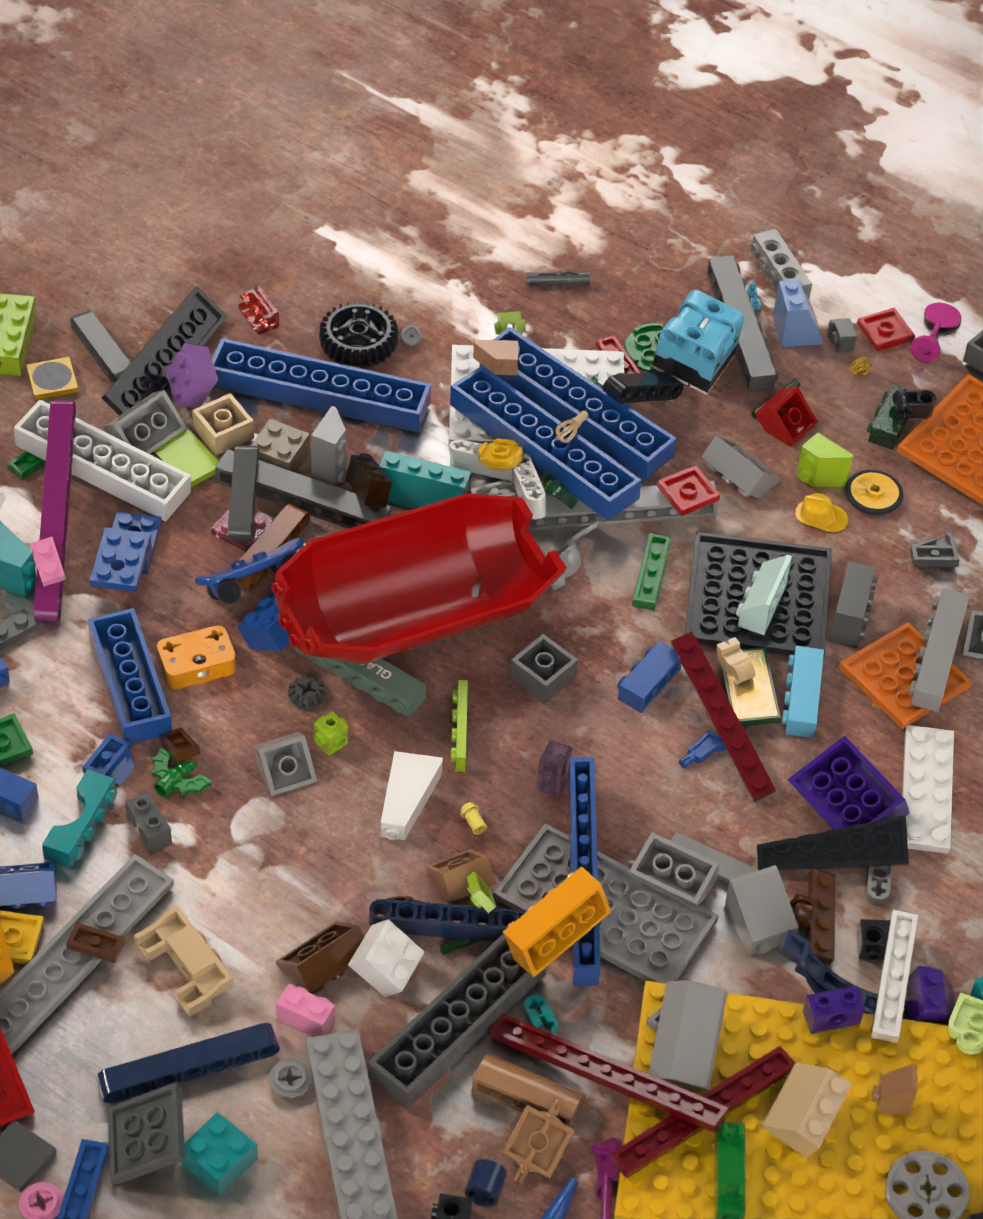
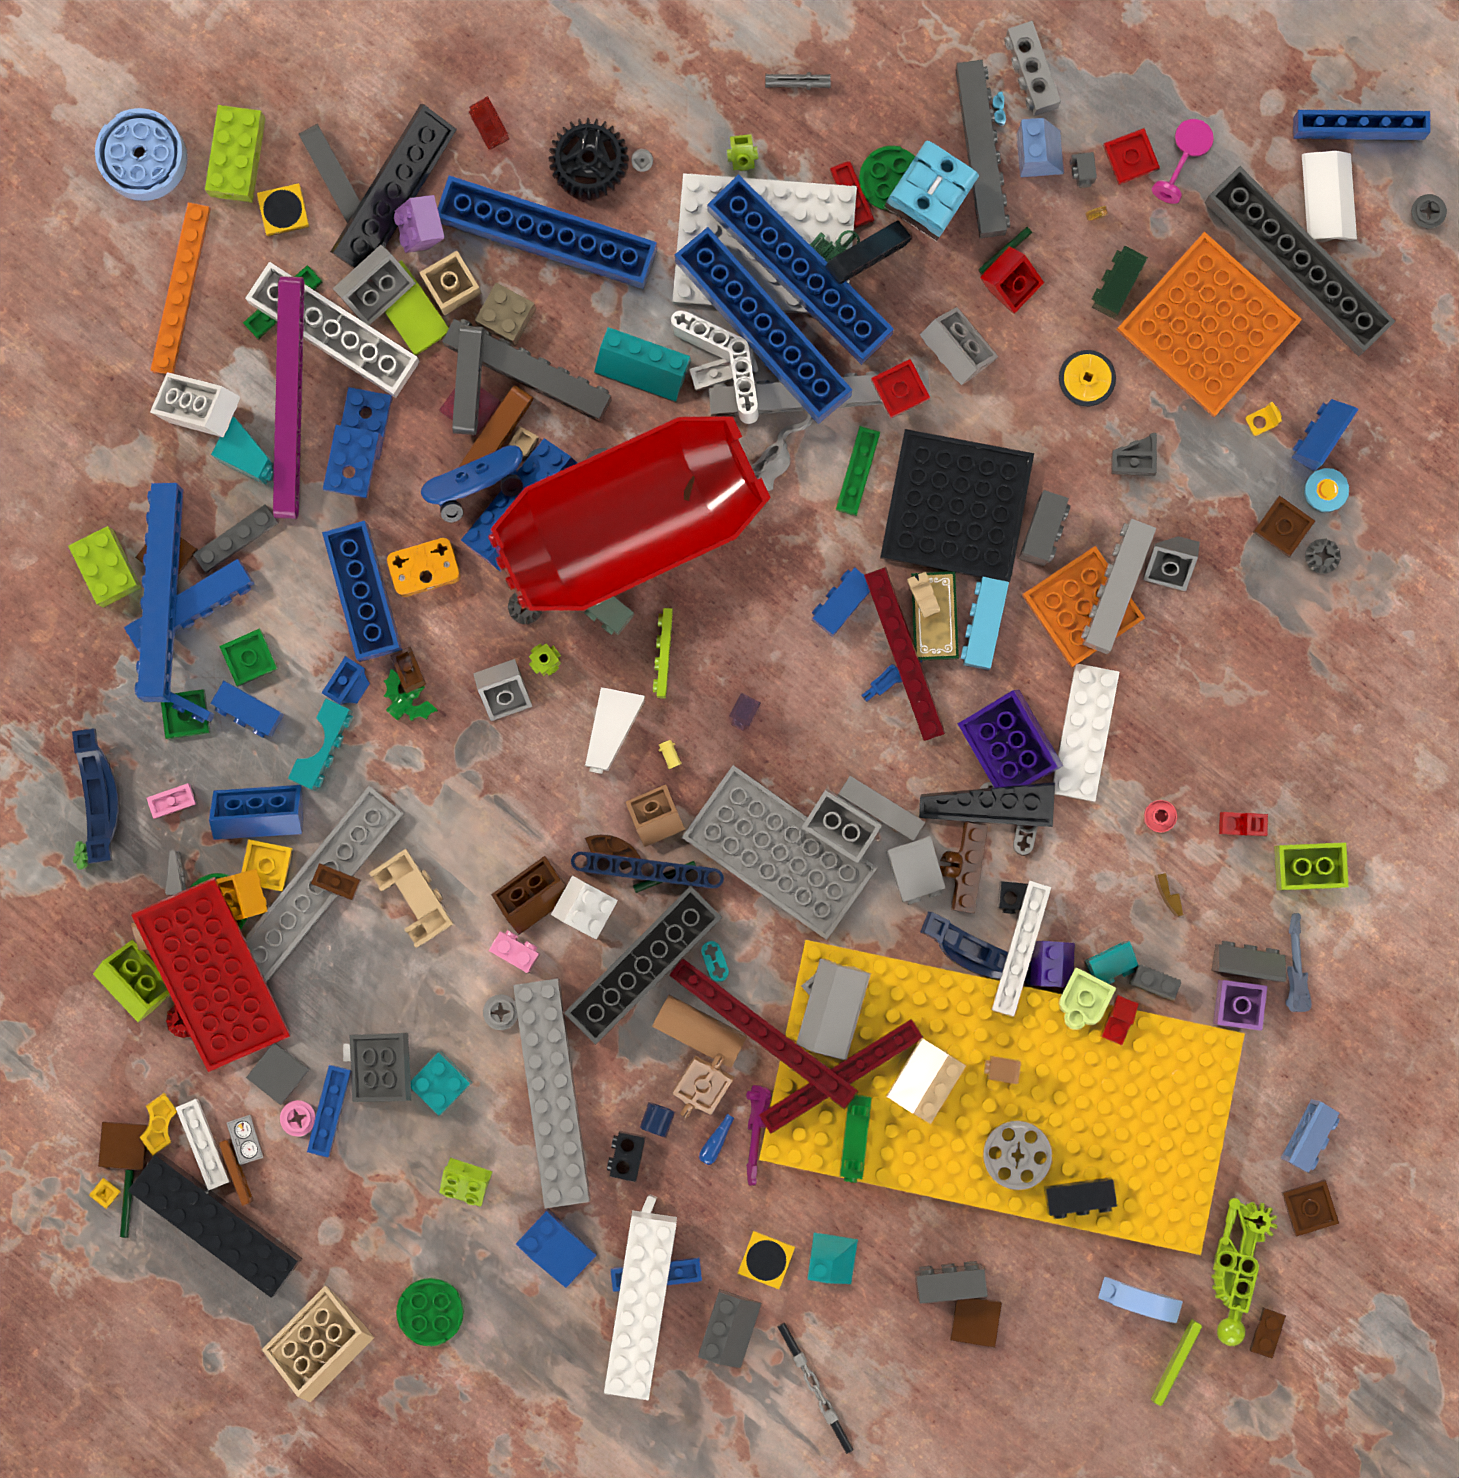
camera: 15 degrees right, 35 degrees up
bright pink plate [30,537,66,586] -> none
dark blue beam [96,1023,280,1103] -> none
dark grey brick [125,792,172,855] -> none
light grey slope [311,406,348,487] -> none
dark brown brick [345,453,392,507] -> none
lime plate [466,871,496,913] -> none
medium nougat slope [473,339,518,375] -> none
yellow tile [478,439,523,470] -> none
light orange brick [503,866,611,978] -> none
dark grey brick [510,634,578,704] -> none
clear green piece [540,471,579,509] -> none
tan piece [555,411,589,443] -> none
blue brick [568,757,600,986] -> none
light aqua slope [736,555,792,635] -> none
yellow piece [795,493,848,533] -> none
lime slope [796,433,853,488] -> none
dark purple brick [802,986,865,1034] -> none
black piece [892,390,936,419] -> none

